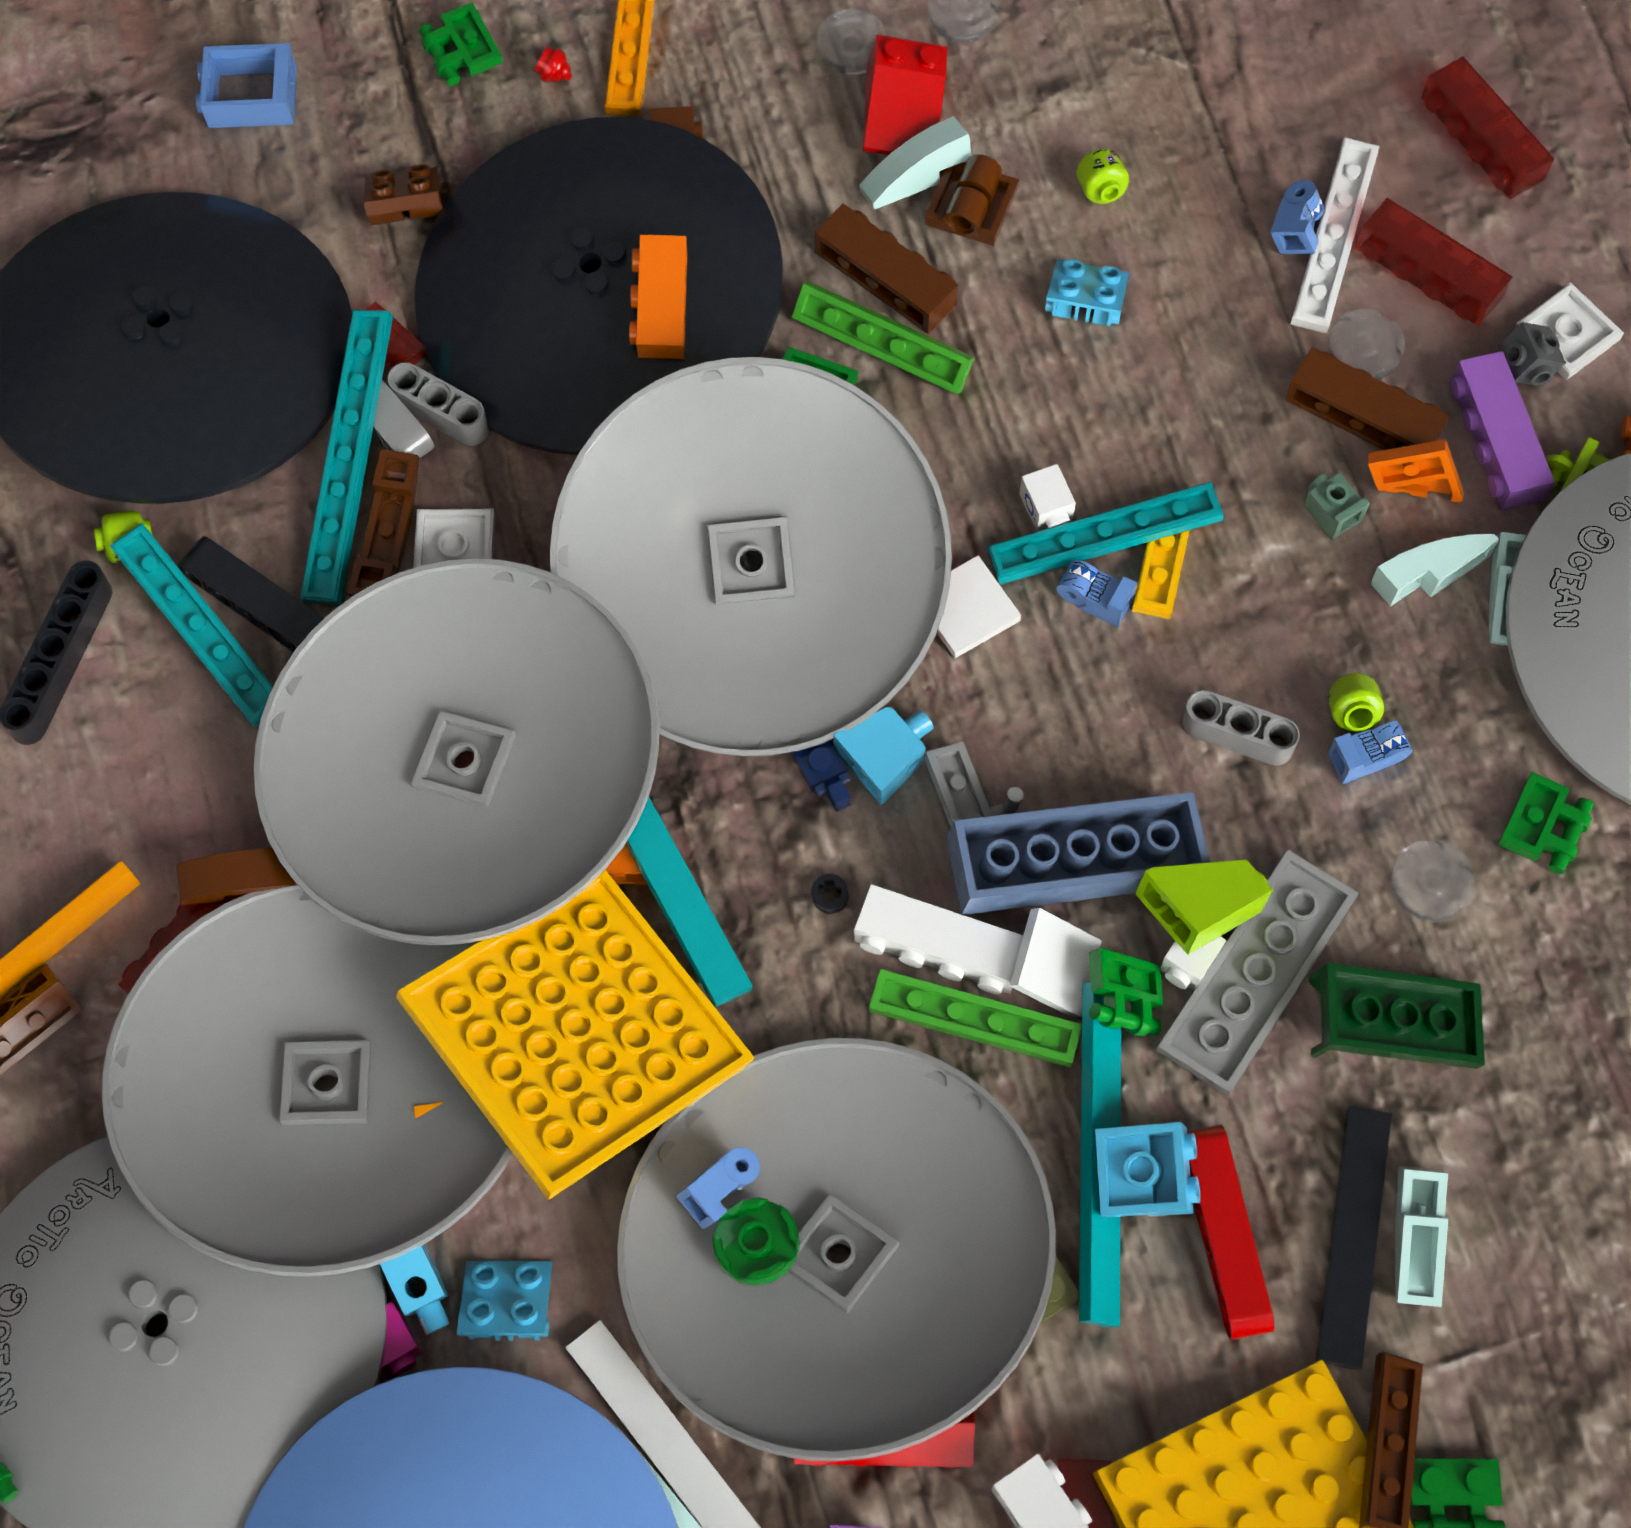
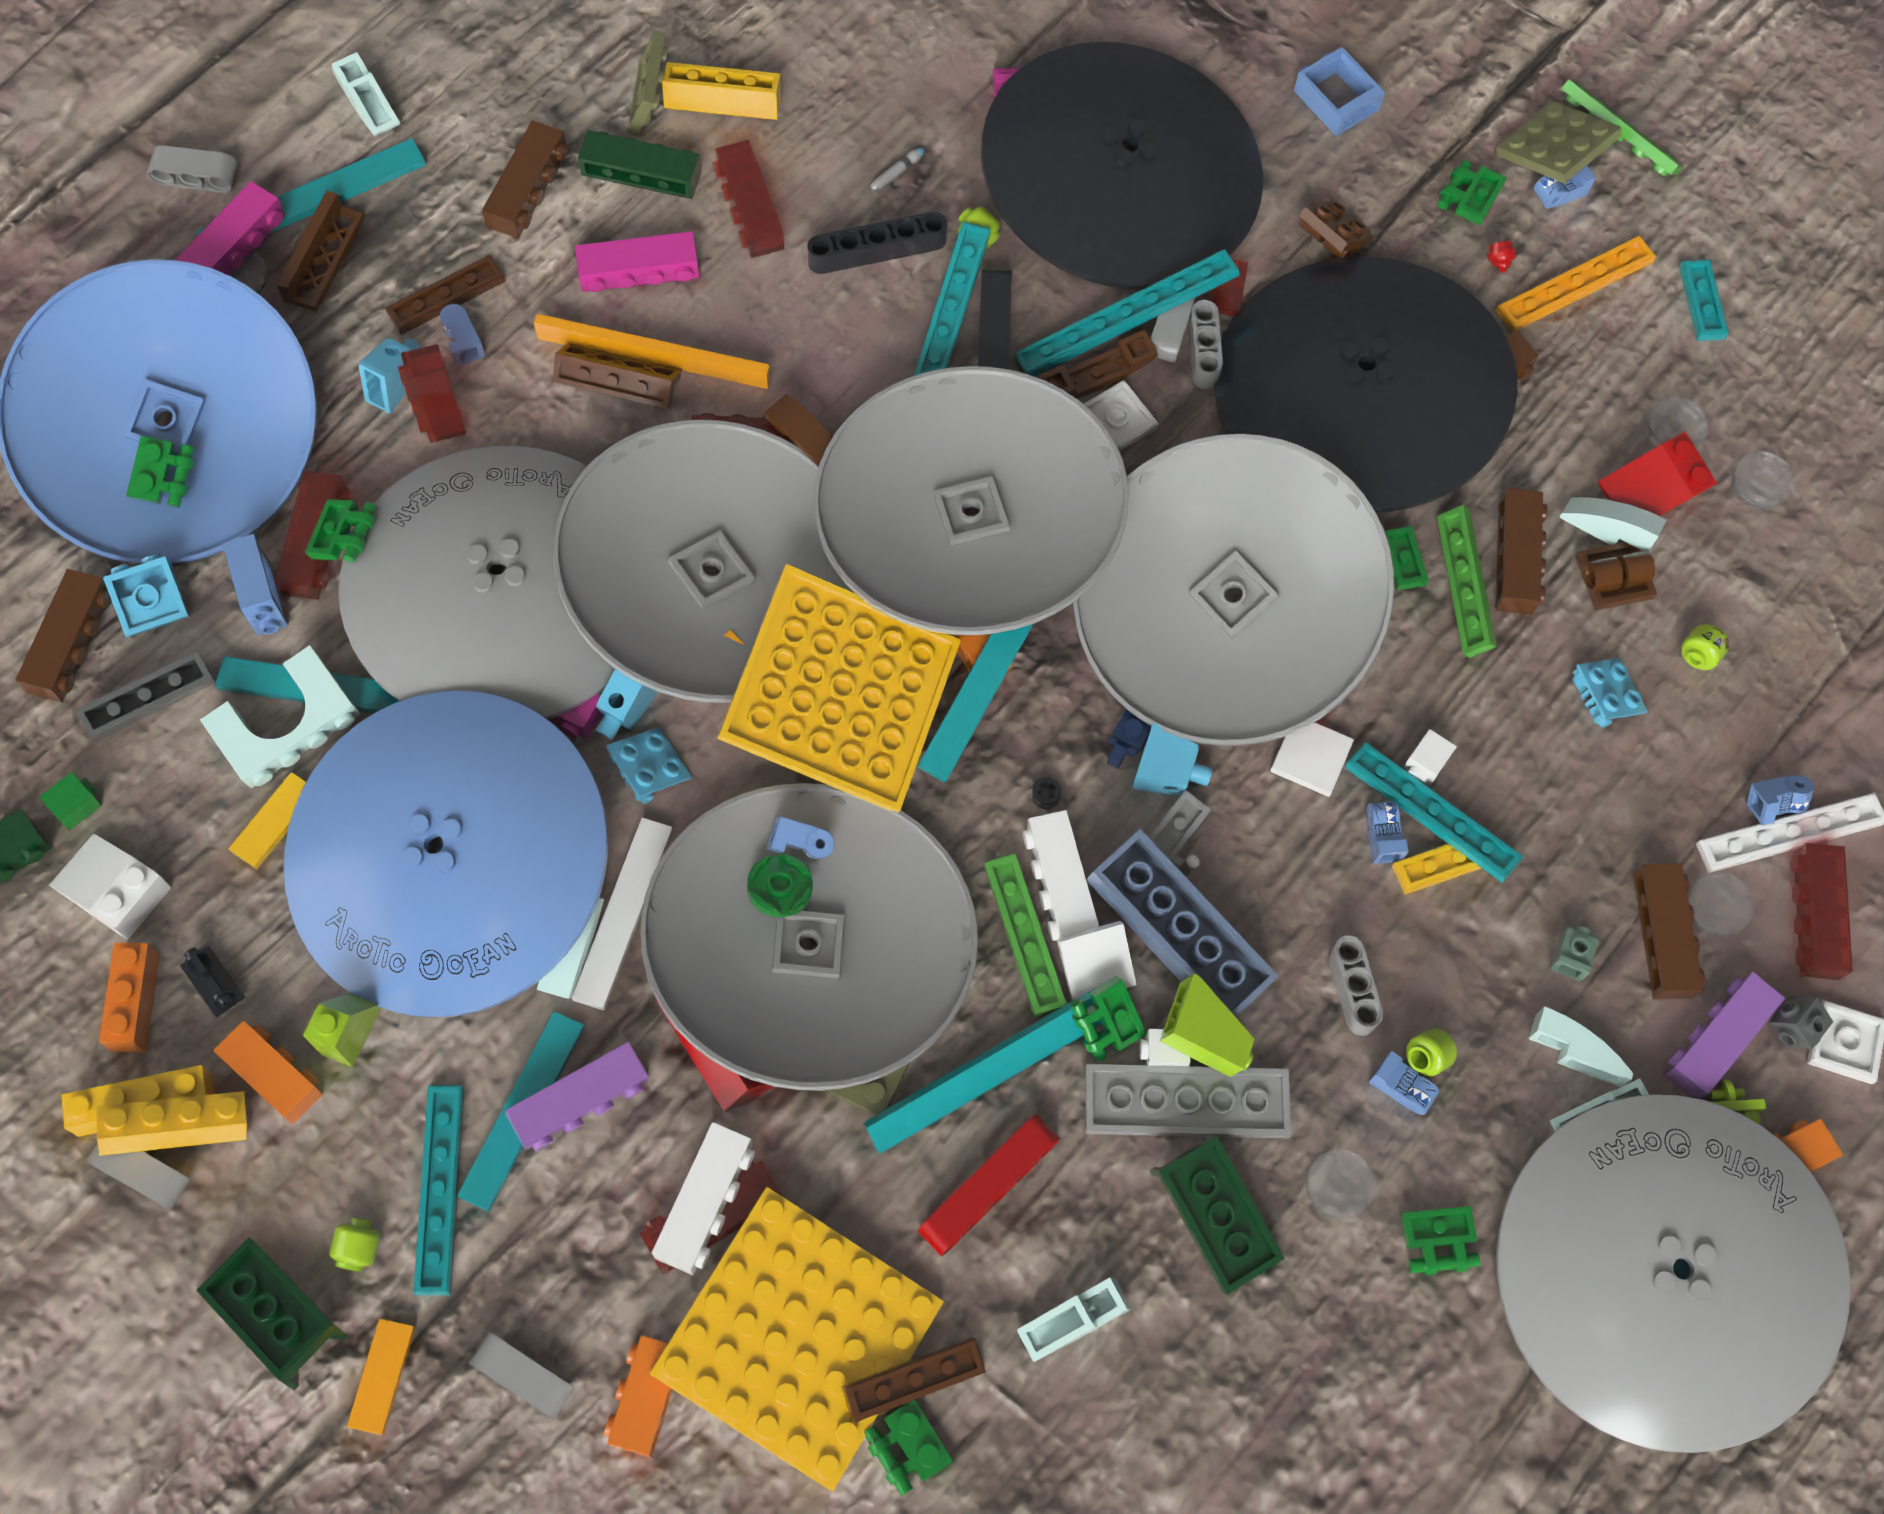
camera: 50 degrees right, 0 degrees up
orange brick [629,235,688,359] -> none
medium azure plate [1095,1122,1200,1218] -> none
black tile [1315,1106,1392,1370] -> none
orange wing [1368,439,1464,503] -> none

